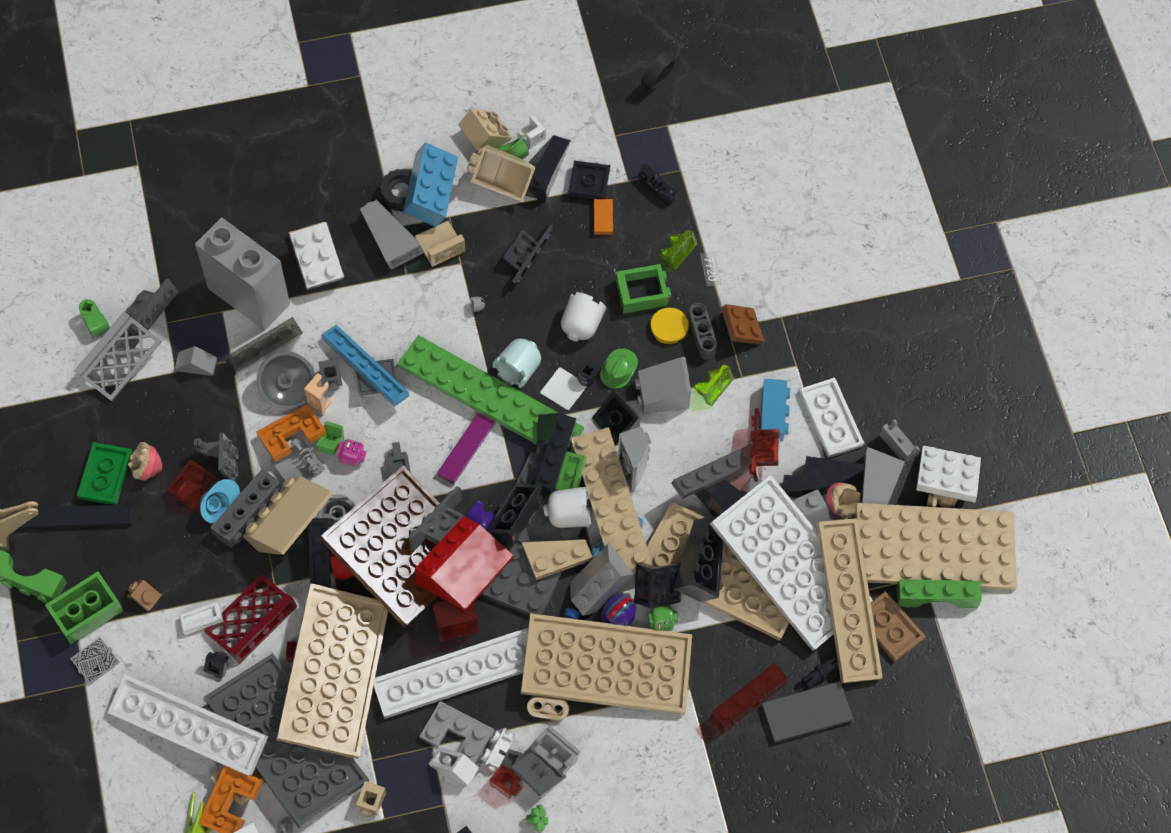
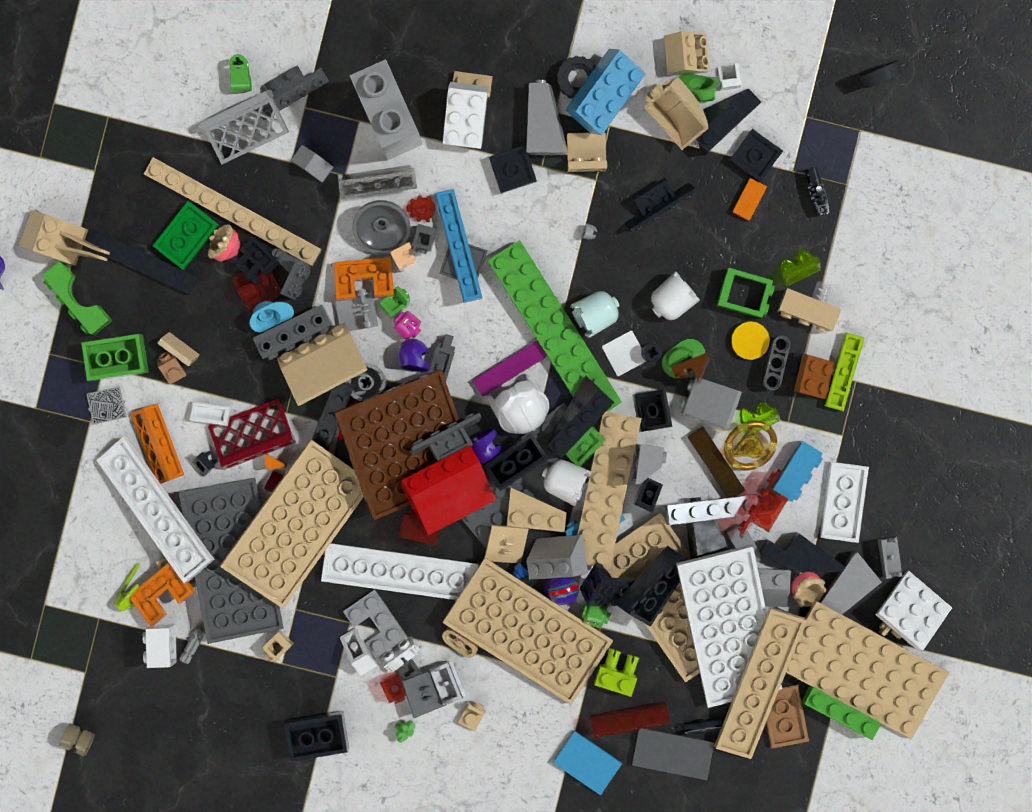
camera: 30 degrees right, 25 degrees up
none -> orange fence [130,403,184,484]
none -> tan plate [144,157,322,266]
none -> tan tile [158,332,200,366]
none -> black plate [231,237,279,285]
none -> orange slope [265,454,287,469]
none -> dark purple helmet [397,339,430,372]
none -> clear red piece [406,196,436,222]
none -> tan bracket [458,701,486,731]
none -> tan piece [485,525,529,563]
none -> white piece [487,373,549,434]
none -> black plate [489,145,537,194]
none -> dark azure tile [553,730,622,795]
none -> lime brick [594,648,639,697]
none -> black slope [633,478,663,513]
none -> reddish brown slope [671,353,710,384]
none -> dark brown tile [687,427,746,498]
none -> clear yellow piece [724,420,778,471]
none -> tan brick [777,288,841,333]
none -> lime plate [824,332,865,411]

